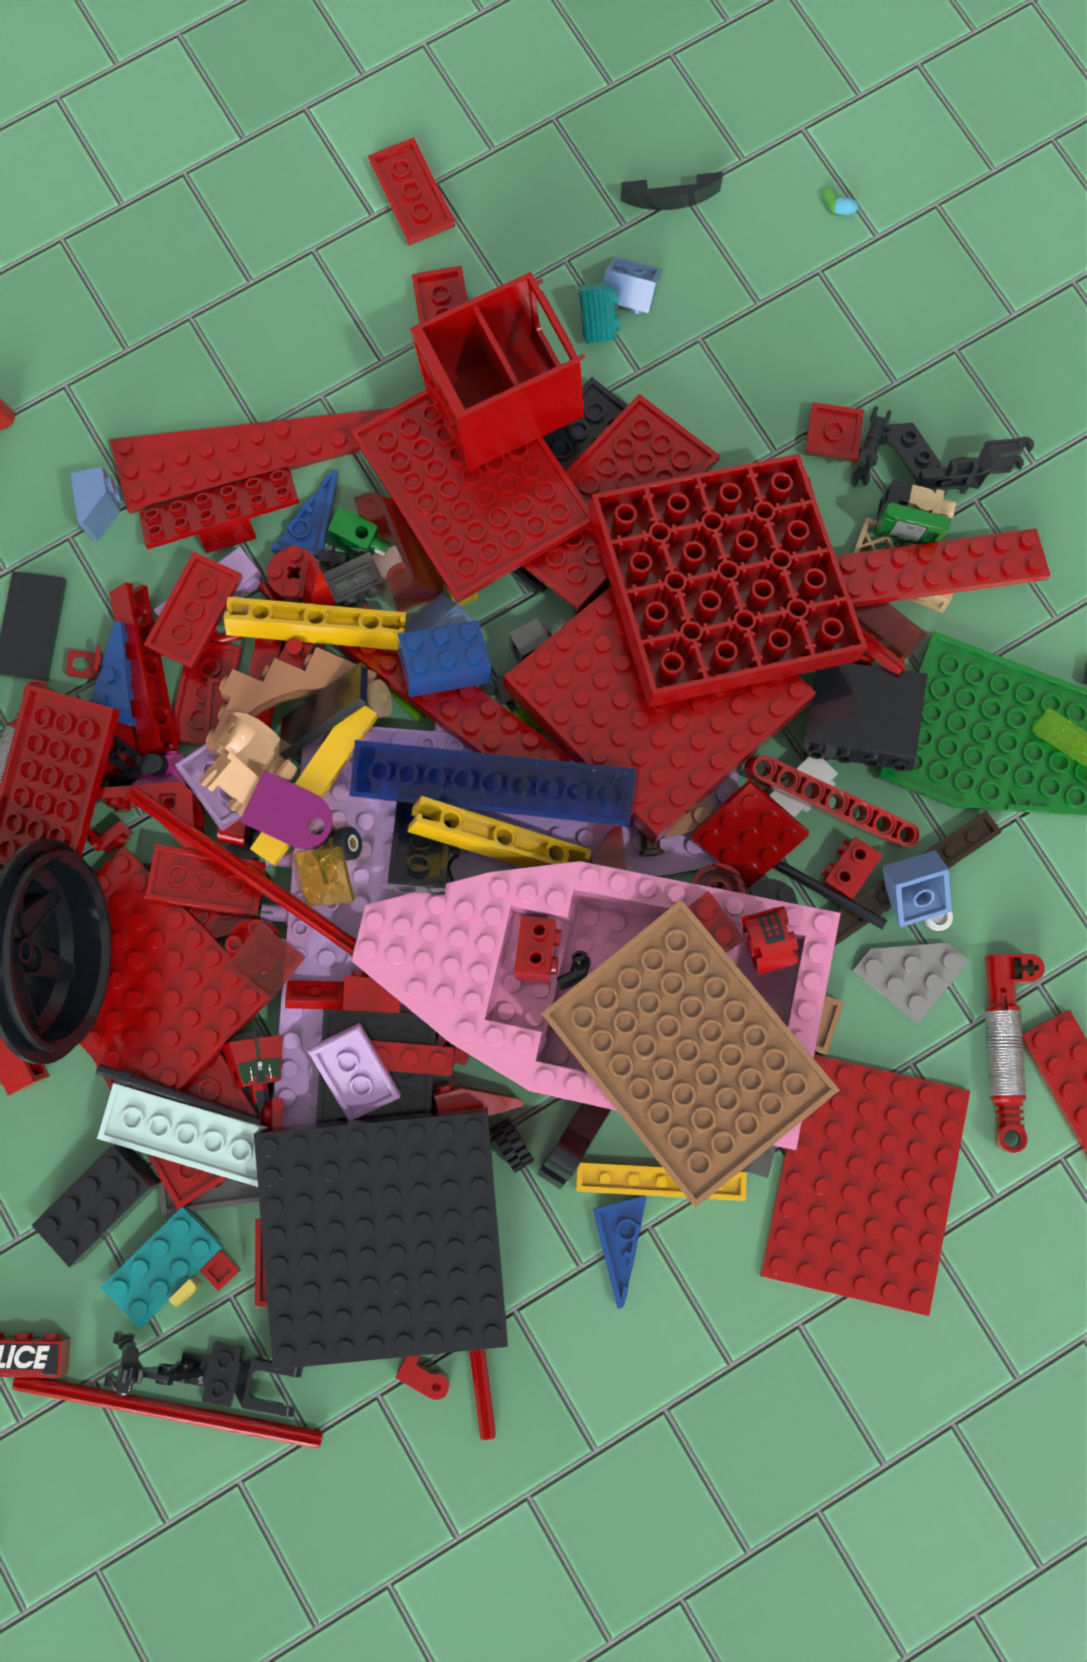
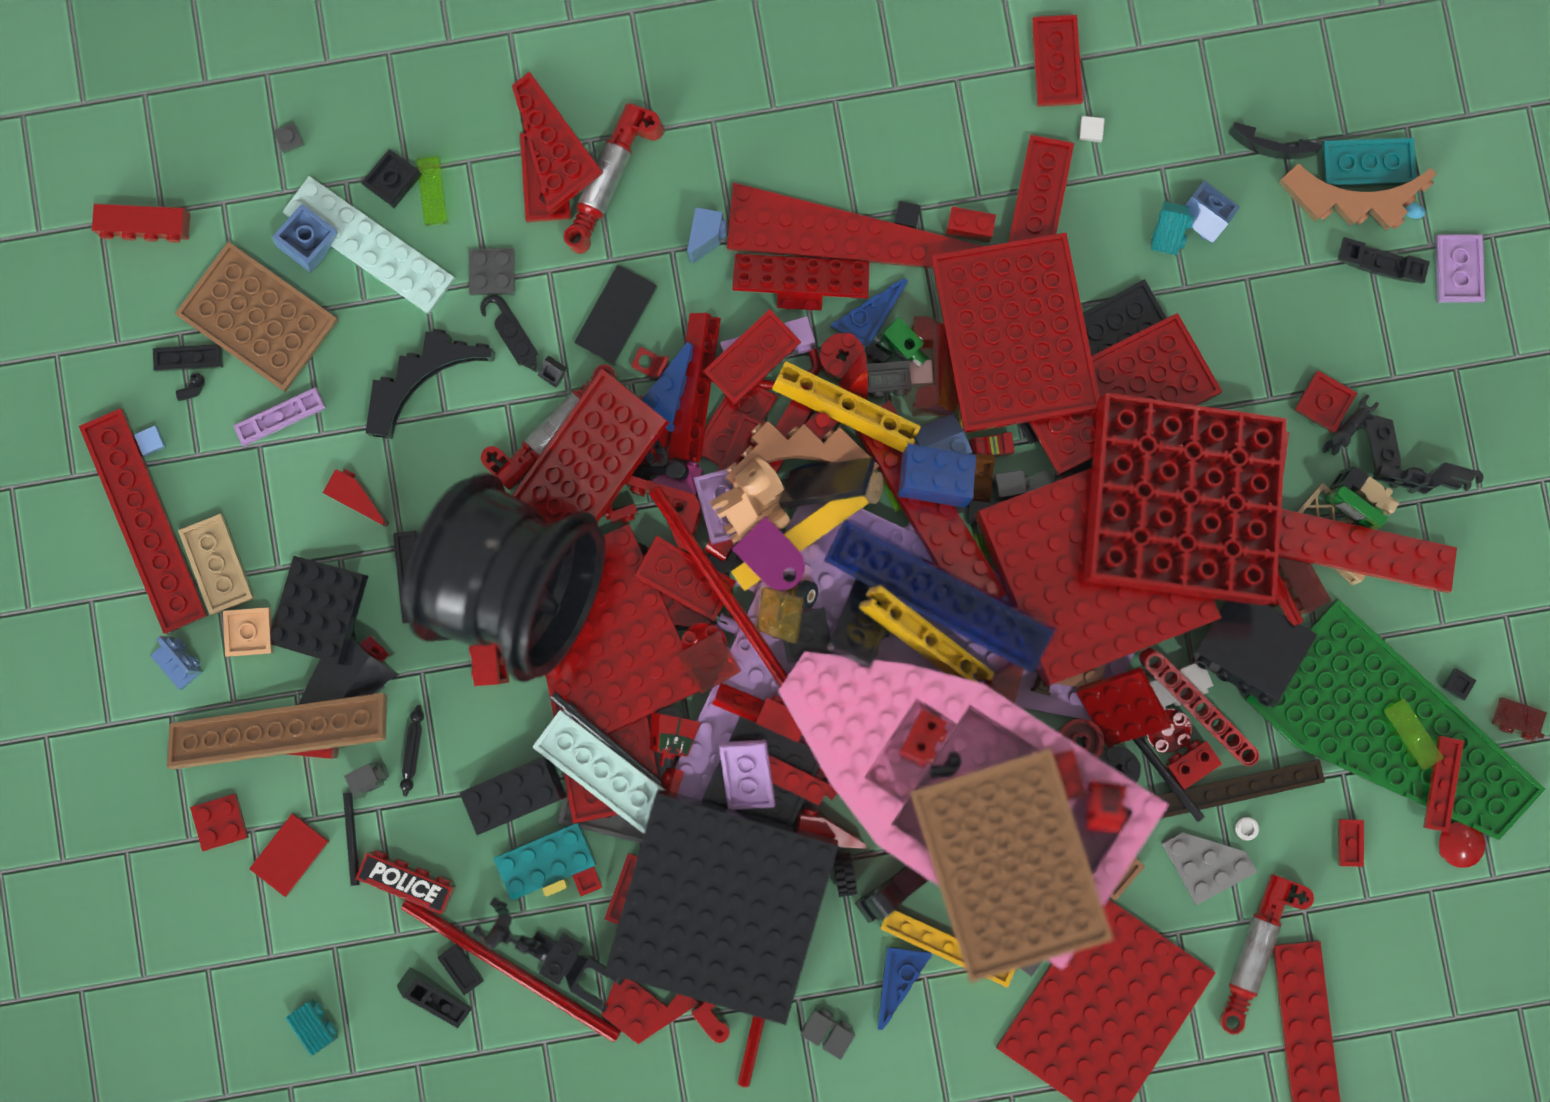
camera: 25 degrees right, 5 degrees up
red piece [410,272,586,471] -> none
medium blue slope [883,850,952,927] -> none
none -> black slope [397,967,472,1028]
none -> black tile [437,944,484,995]
none -> red wing [602,979,700,1044]
none -> black plate [779,608,834,663]
none -> dark grey piece [800,1007,855,1060]
none -> black tile [894,201,921,229]
none -> red brick [946,206,996,243]
none -> red leg [969,432,1015,457]
none -> dark orange slope [971,454,995,502]
none -> white tile [1079,116,1105,142]
none -> red dish [1147,708,1192,753]
none -> nougat arch [1278,164,1437,231]
none -> teal plate [1322,138,1417,187]
none -> black slope [1338,237,1430,284]
none -> red plate [1338,819,1364,867]
none -> lavender tile [1435,234,1485,303]

